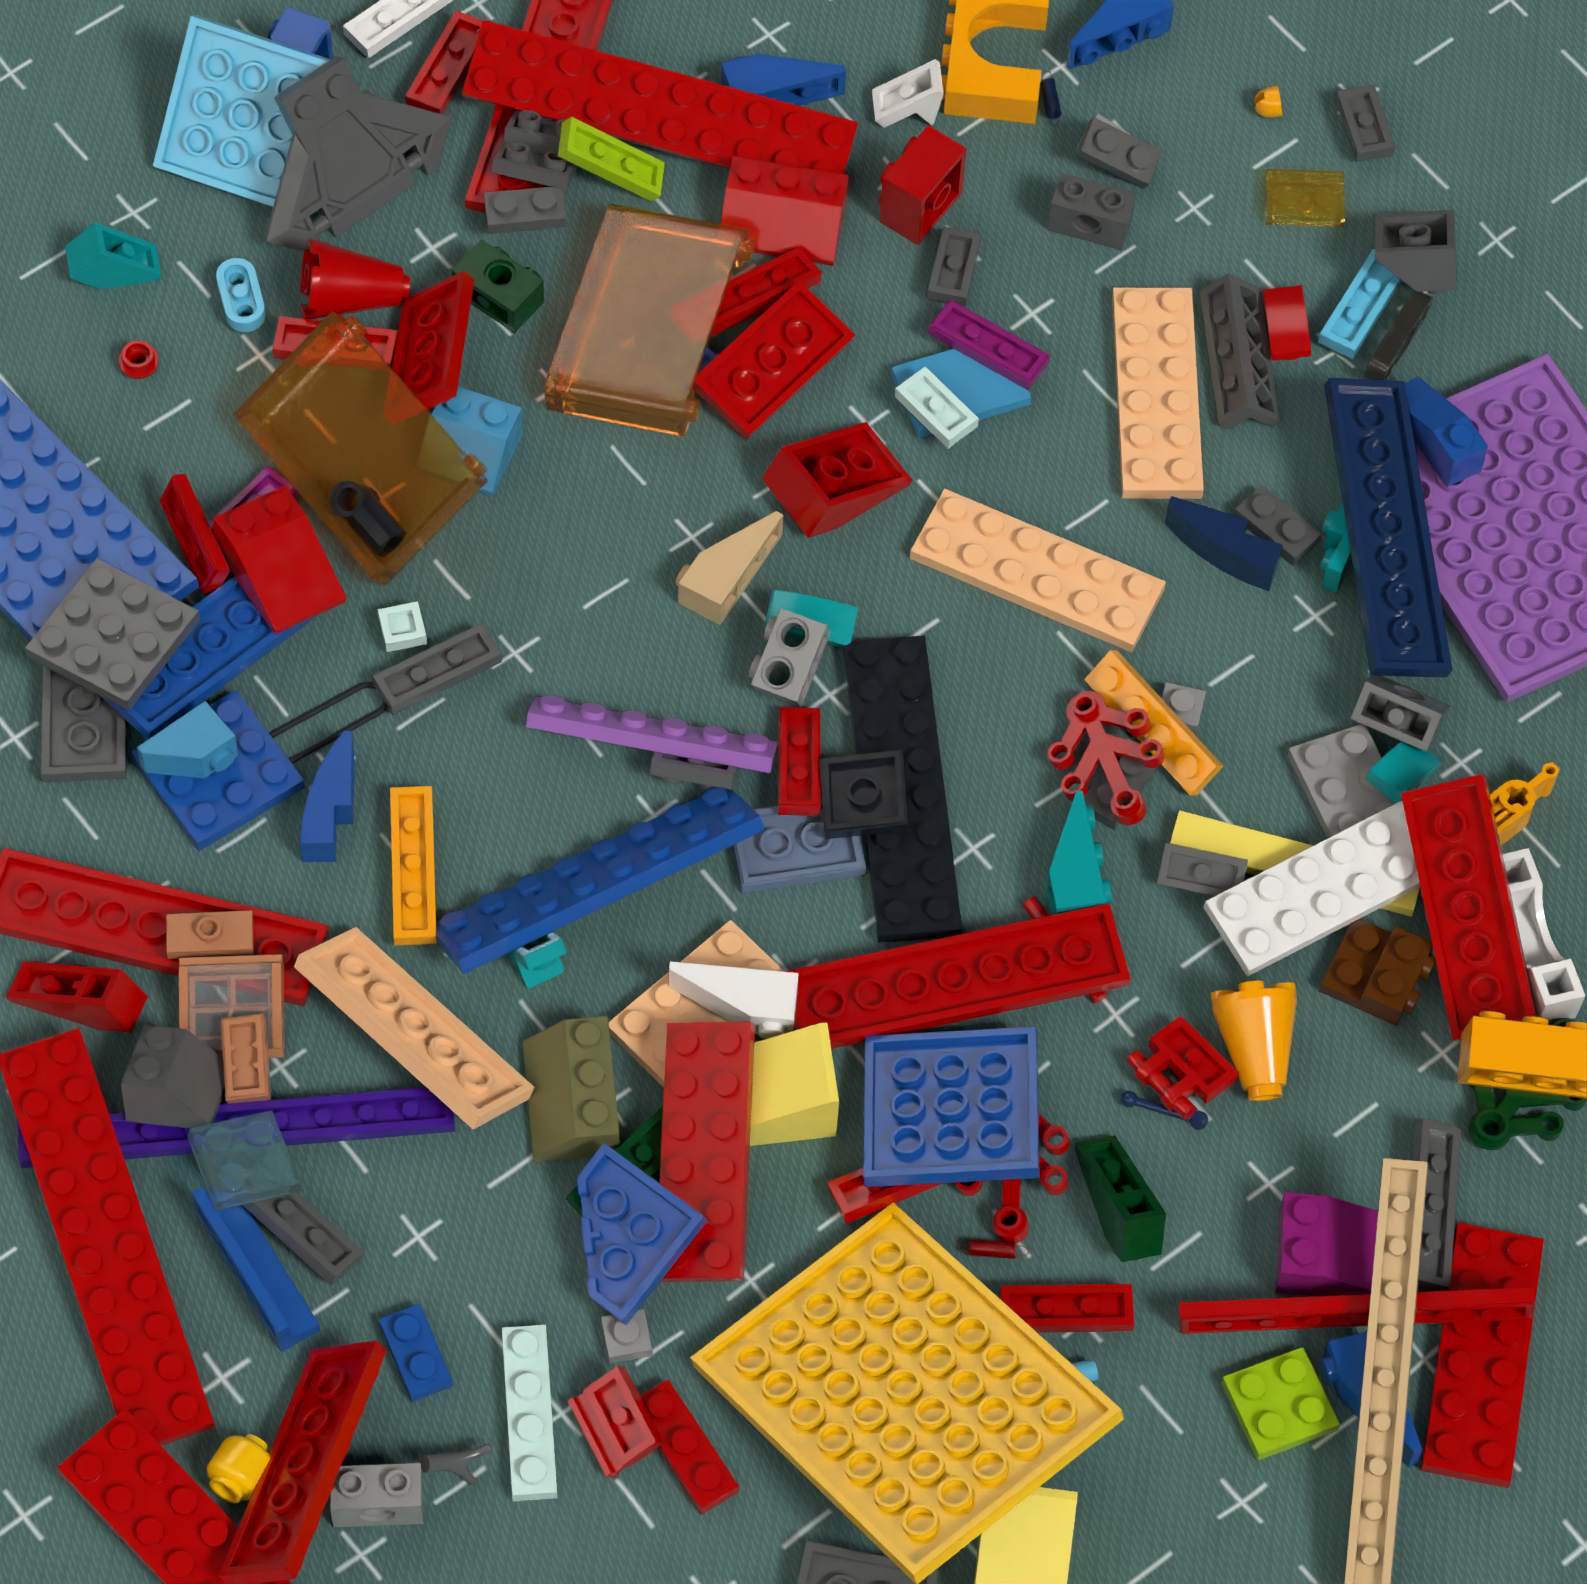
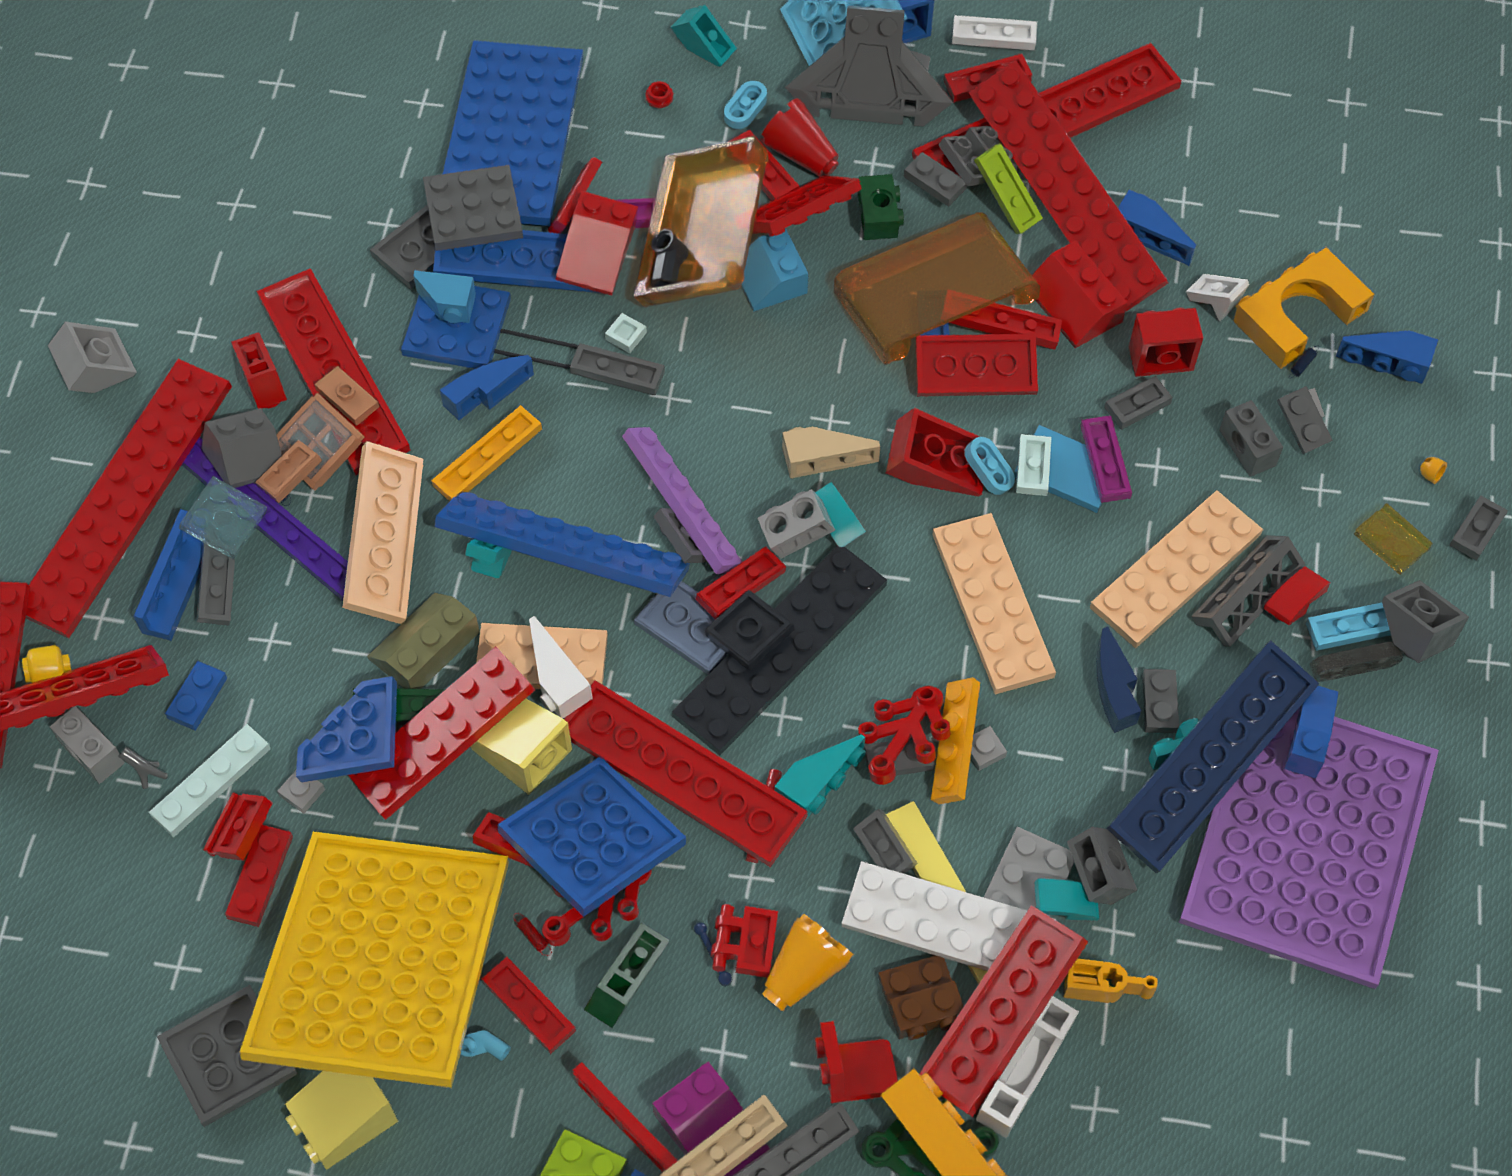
camera: 50 degrees right, 0 degrees up
none -> red bracket [815,1021,898,1103]
none -> medium azure plate [965,437,1015,495]

